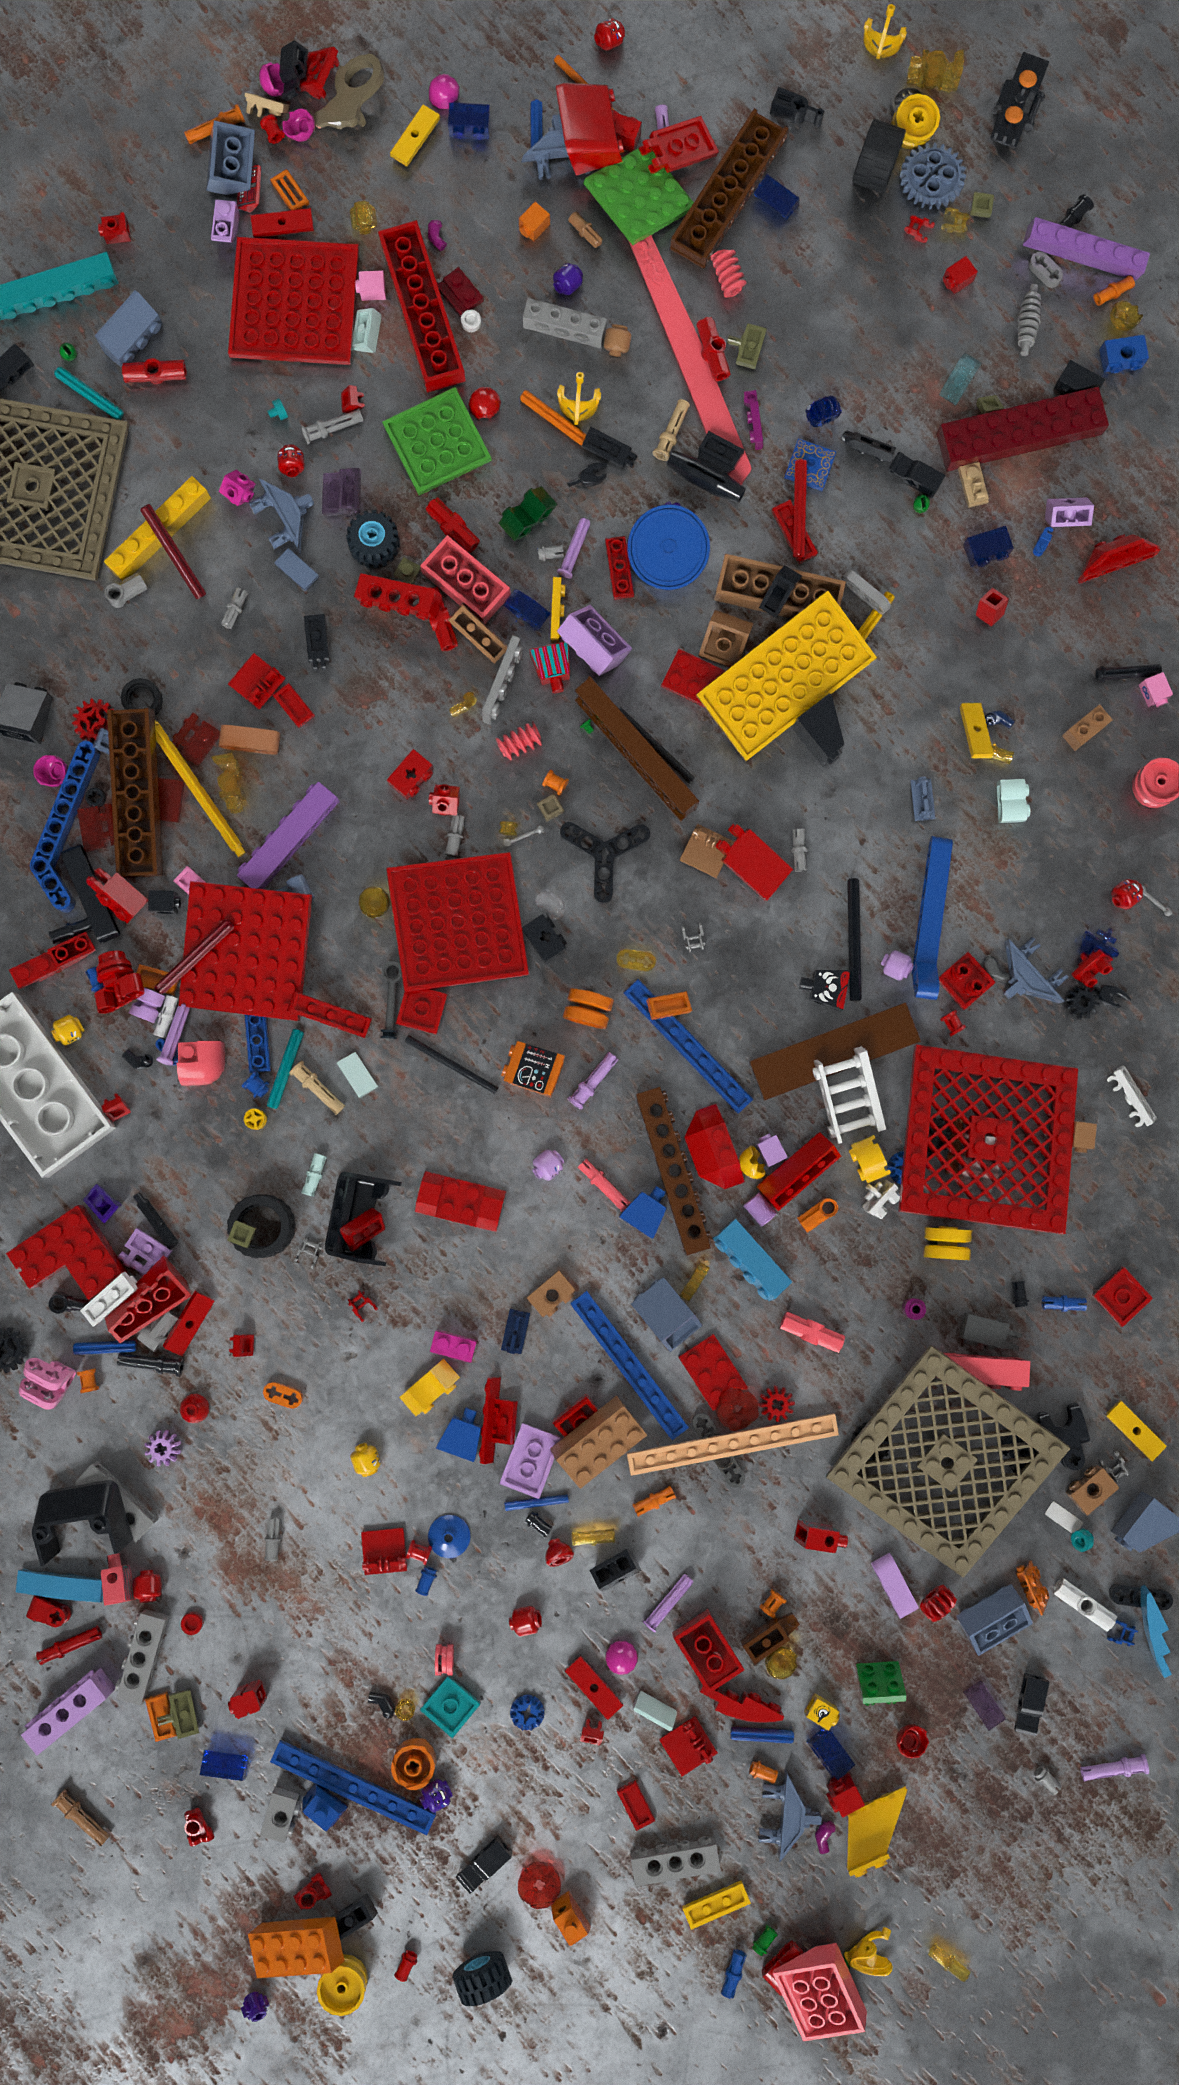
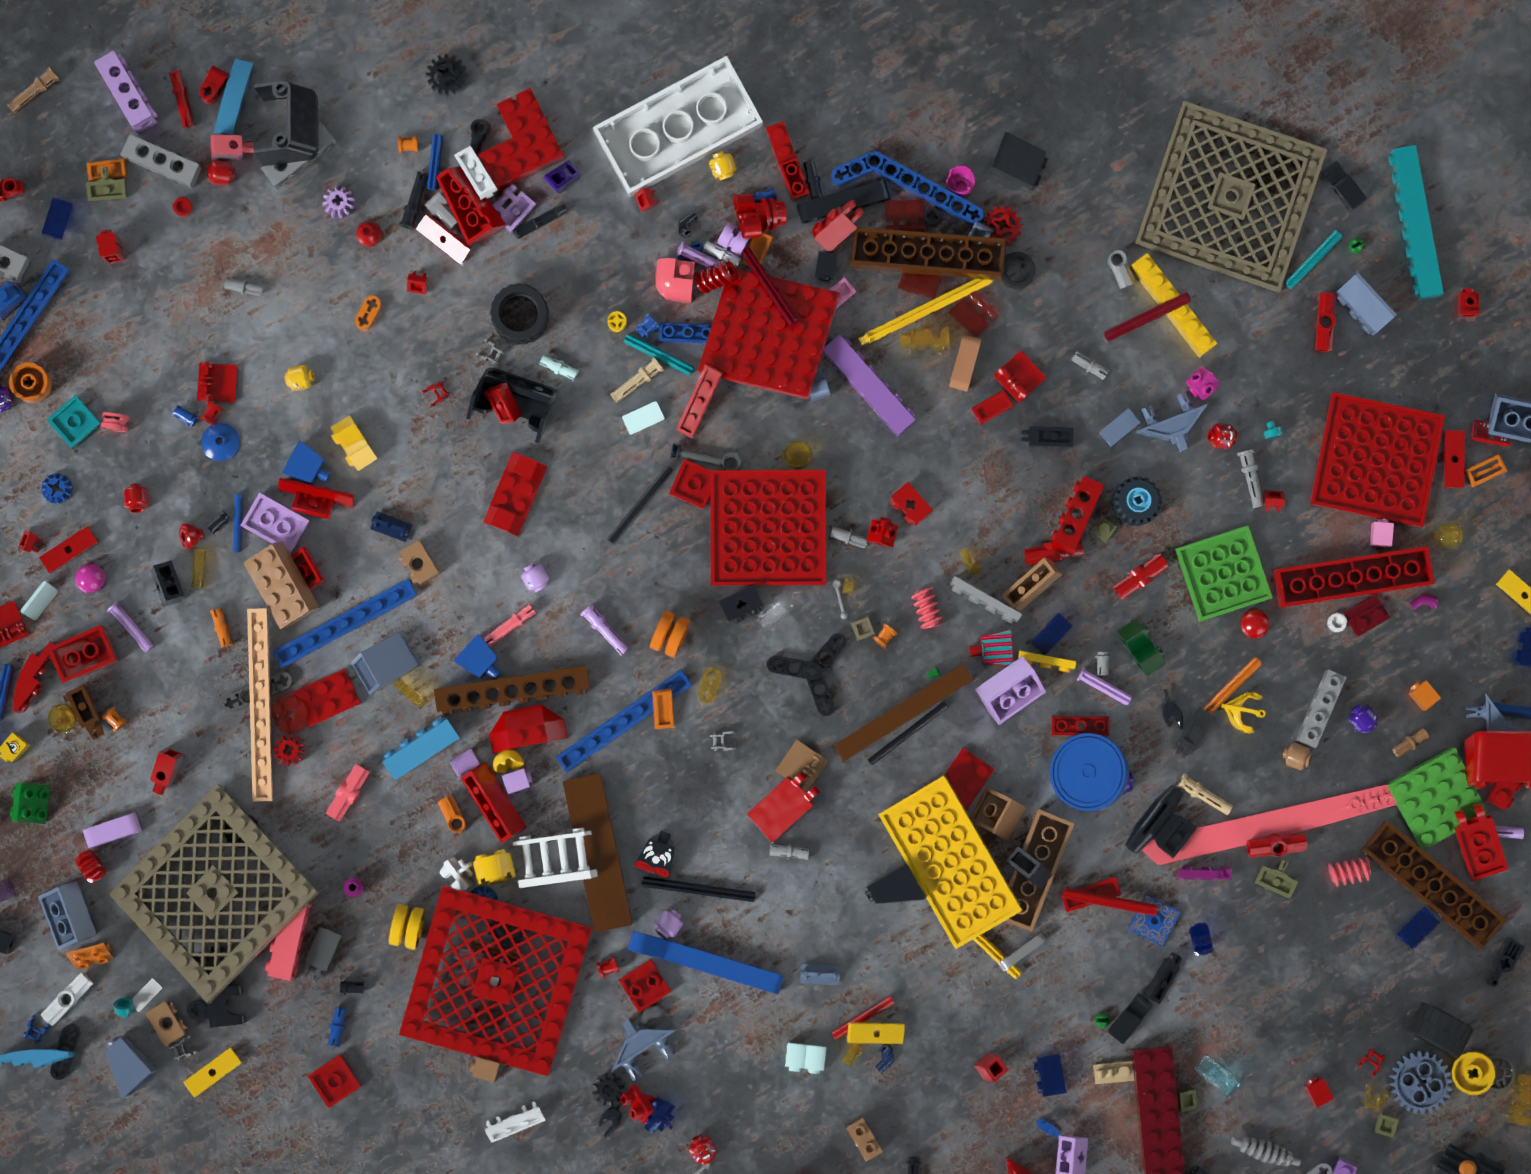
camera: 105 degrees right, 0 degrees up
bright pink piece [19,1358,76,1410] -> none
lavender slope [211,200,240,243] -> none
olive plate [227,1220,256,1248] -> none
clear purple brick [322,468,362,518] -> none
light aqua slope [352,308,382,353] -> none
black arm [368,1692,395,1719] -> none
clear yellow bush [395,1699,415,1721] -> none
coral brick [420,535,511,624] -> none
dark pink brick [430,1329,478,1363] -> none
slope [501,1041,565,1098] -> none
none -> red piece [694,261,737,294]
none -> red piece [831,995,895,1040]

